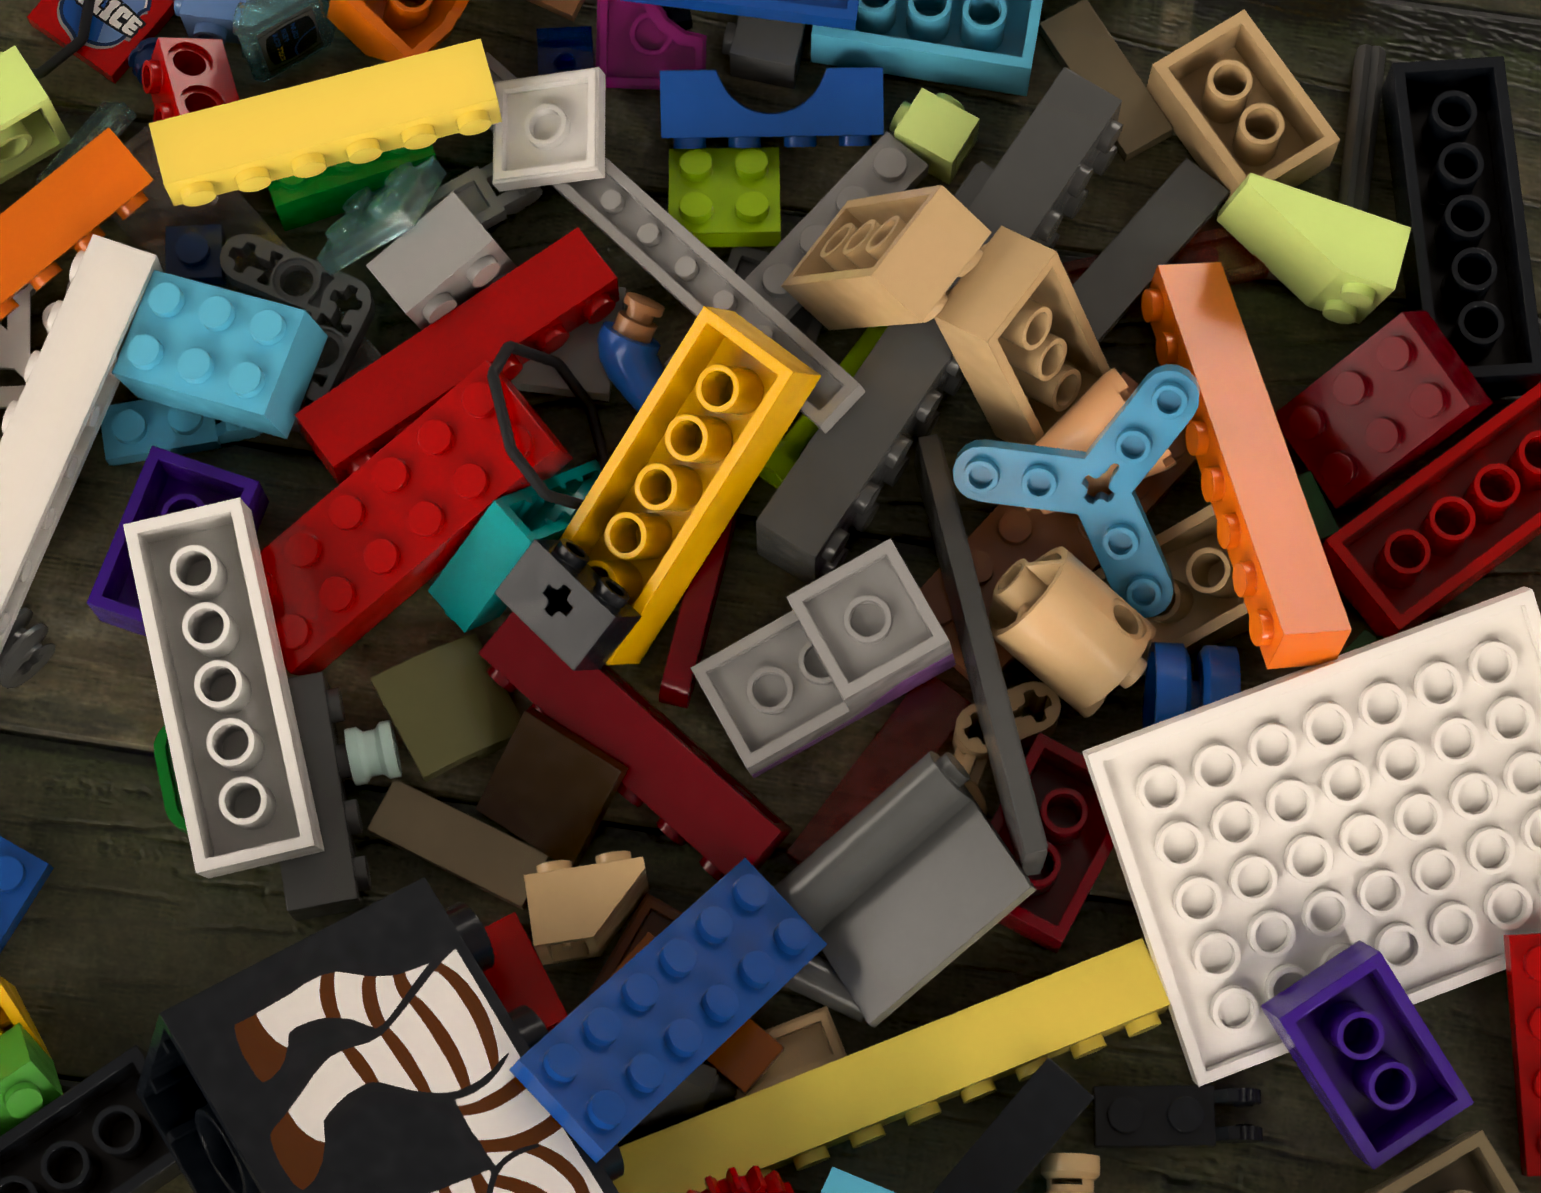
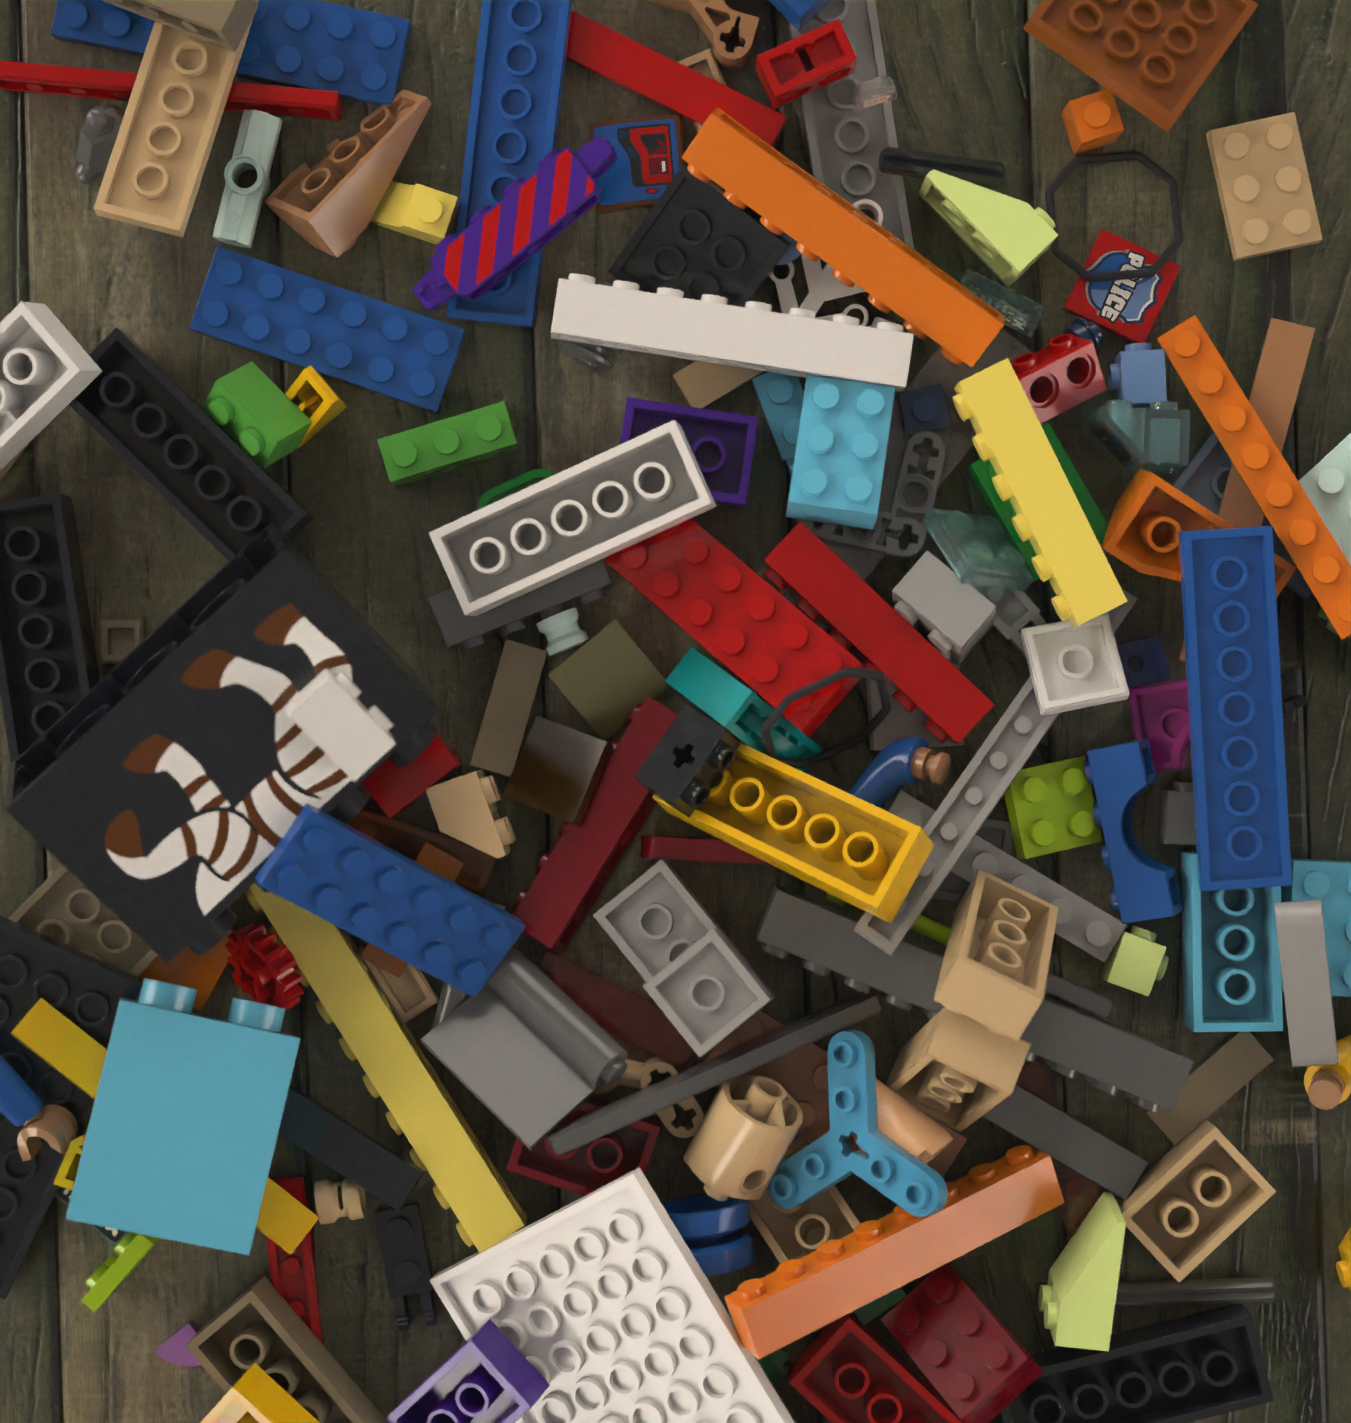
camera: 80 degrees right, 15 degrees up
none -> white brick [285,667,396,782]
none -> bright green brick [377,401,520,487]
none -> tan tile [672,361,765,409]

